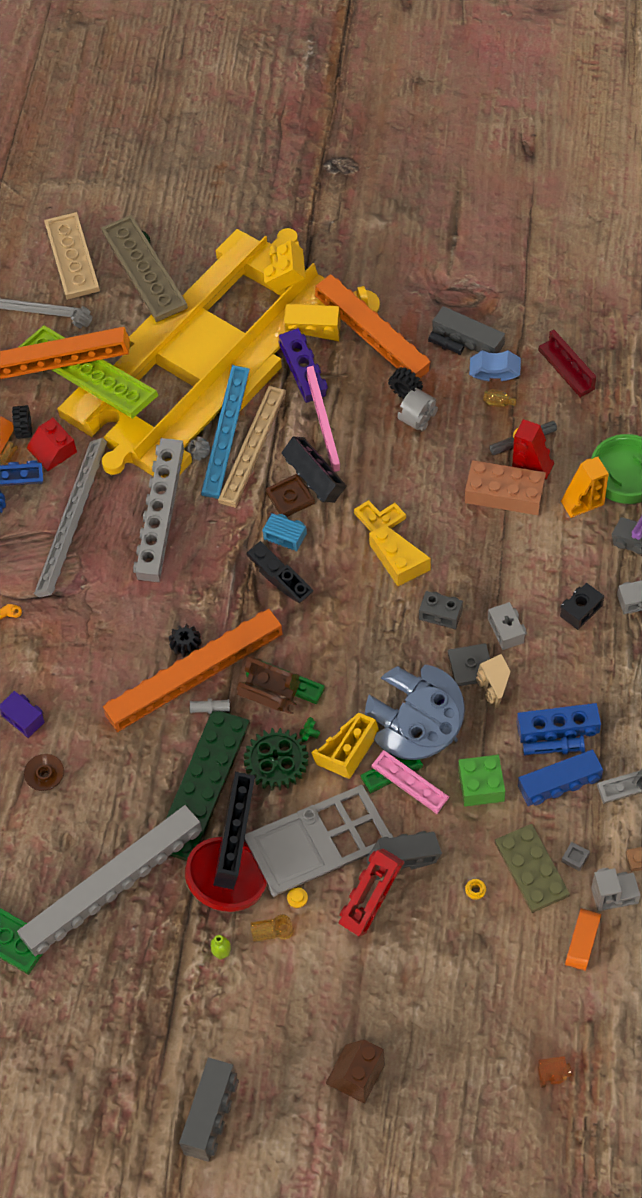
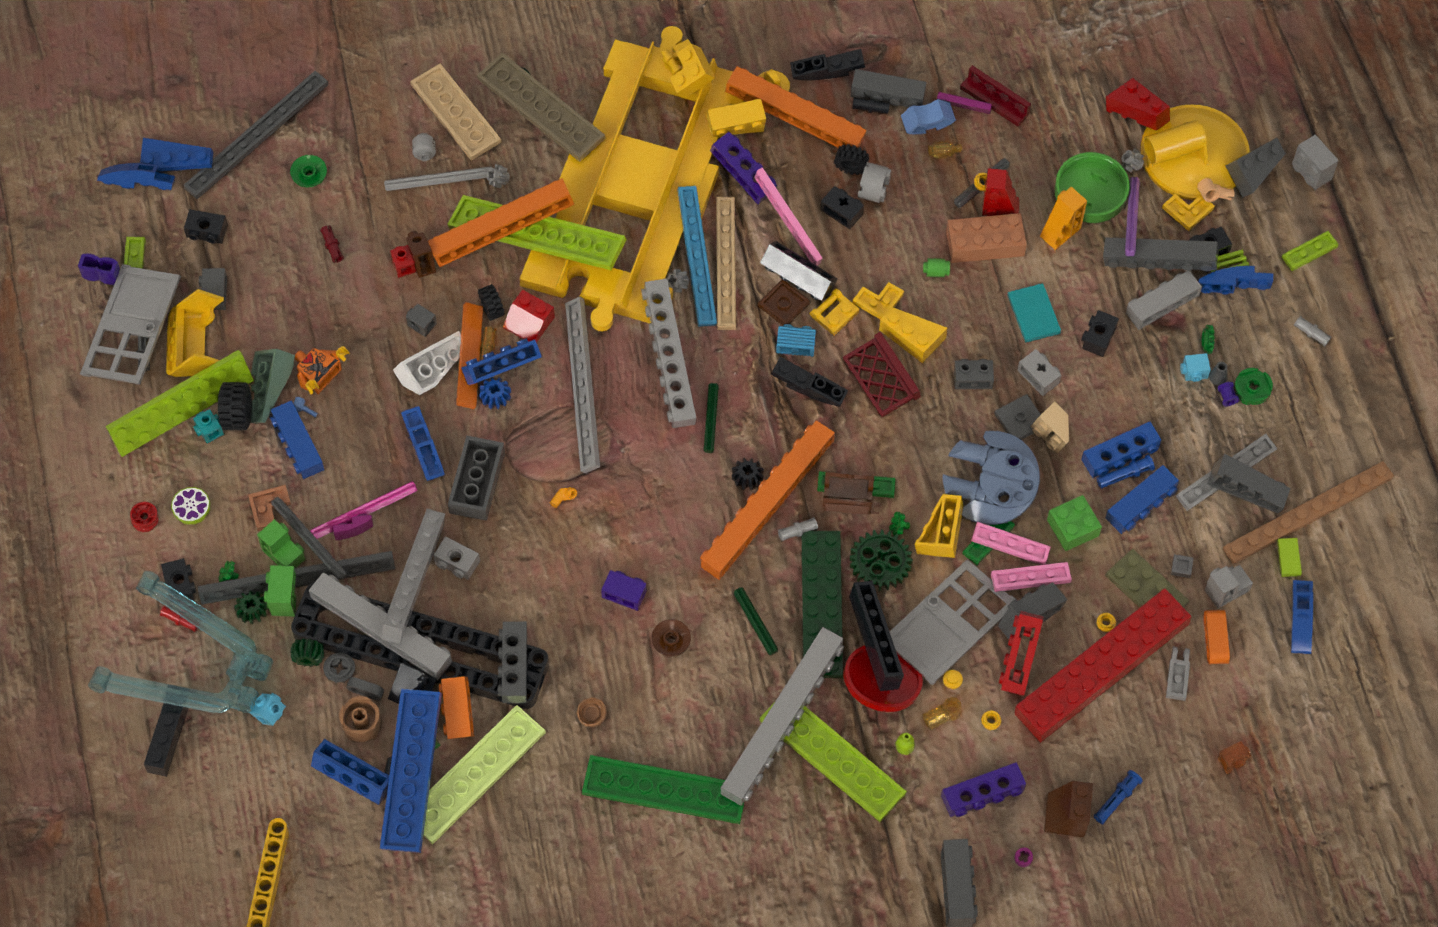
camera: 25 degrees left, 5 degrees up
none -> light grey head [412,133,436,161]
none -> dark green axle [704,383,719,453]
none -> dark green axle [734,587,778,656]
none -> lime plate [759,702,907,822]
none -> black slope [790,49,865,80]
none -> yellow plate [810,288,860,336]
none -> black brick [820,186,864,229]
none -> dark red fence [842,332,921,418]
none -> bright green brick [923,258,950,277]
none -> magenta tile [937,92,992,114]
none -> dark purple brick [941,762,1026,817]
none -> yellow plate [981,710,1001,730]
none -> bright pink plate [991,562,1072,592]
none -> teal tile [1007,283,1061,343]
none -> red brick [1014,588,1191,743]
none -> magenta bush [1014,848,1033,867]
none -> blue pin [1094,770,1143,824]
none -> light grey hinge [1166,646,1190,701]

